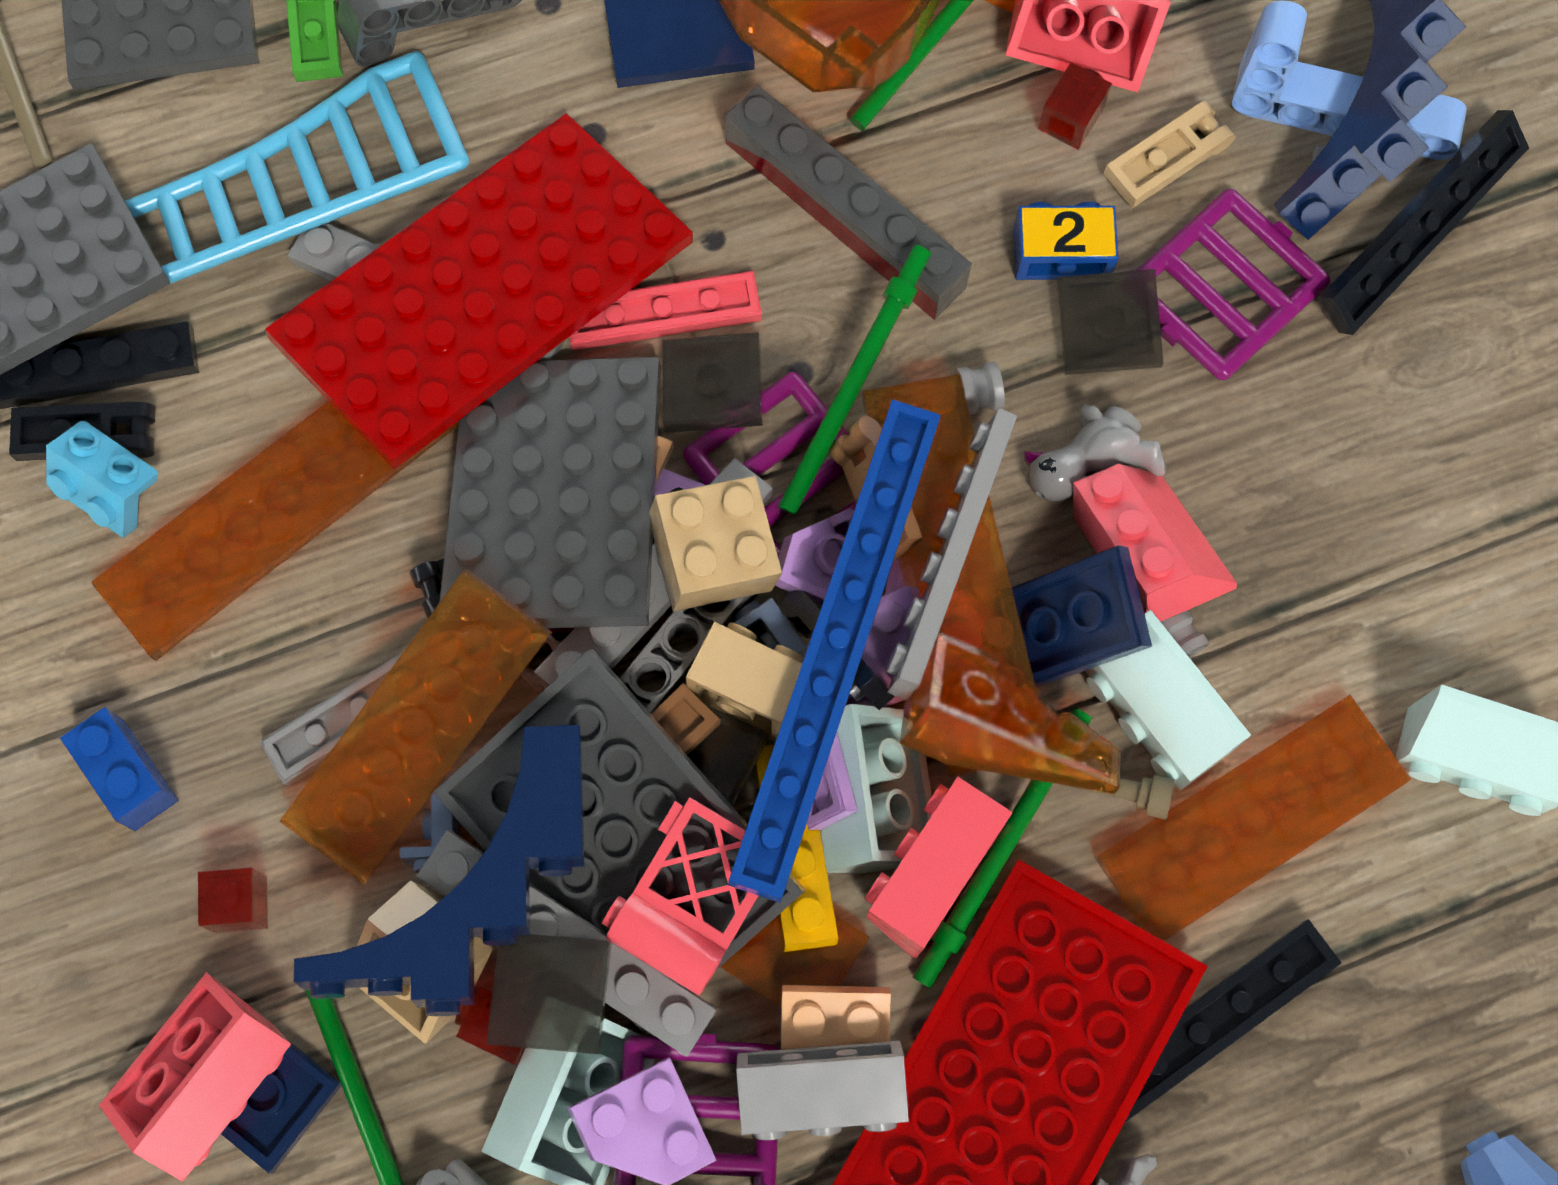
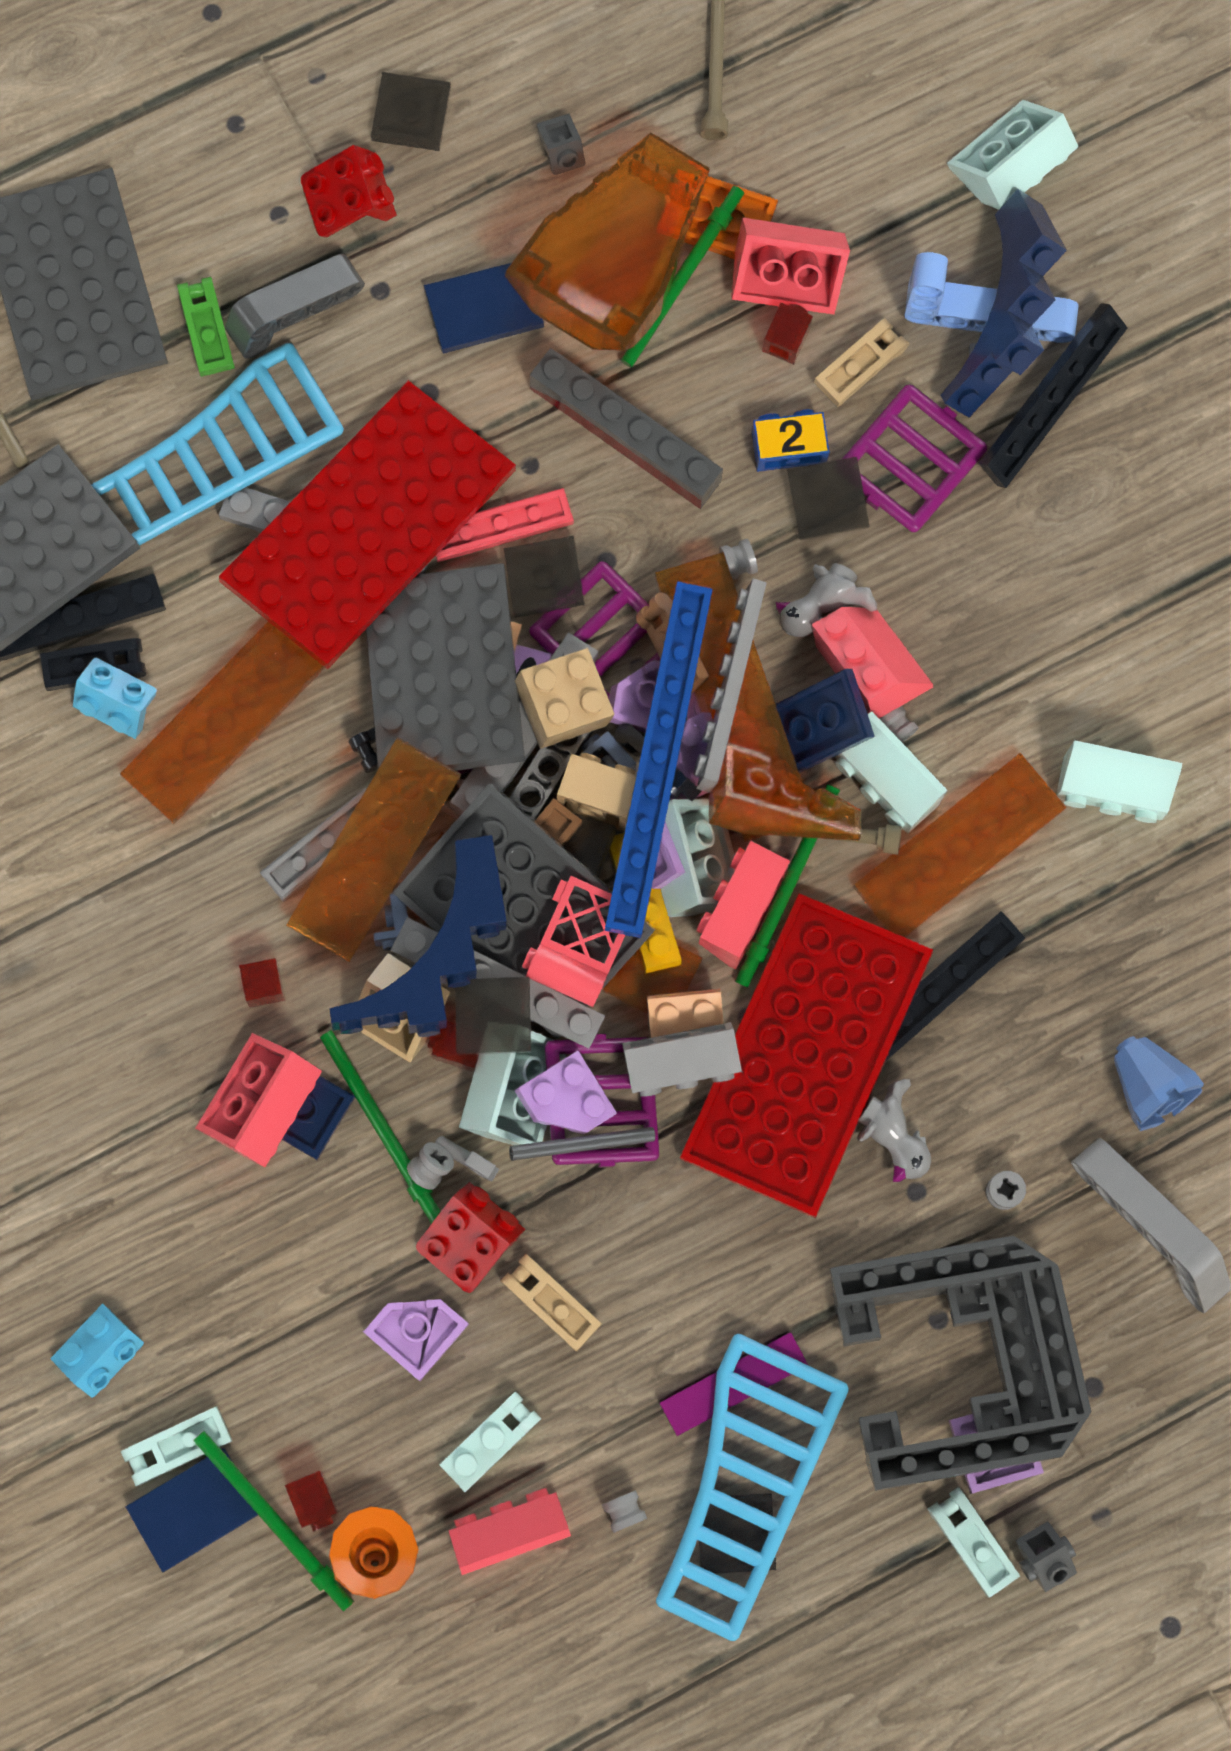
camera: 10 degrees left, 5 degrees up
blue brick [60,707,179,831] -> none
green bar [778,245,931,516] -> none

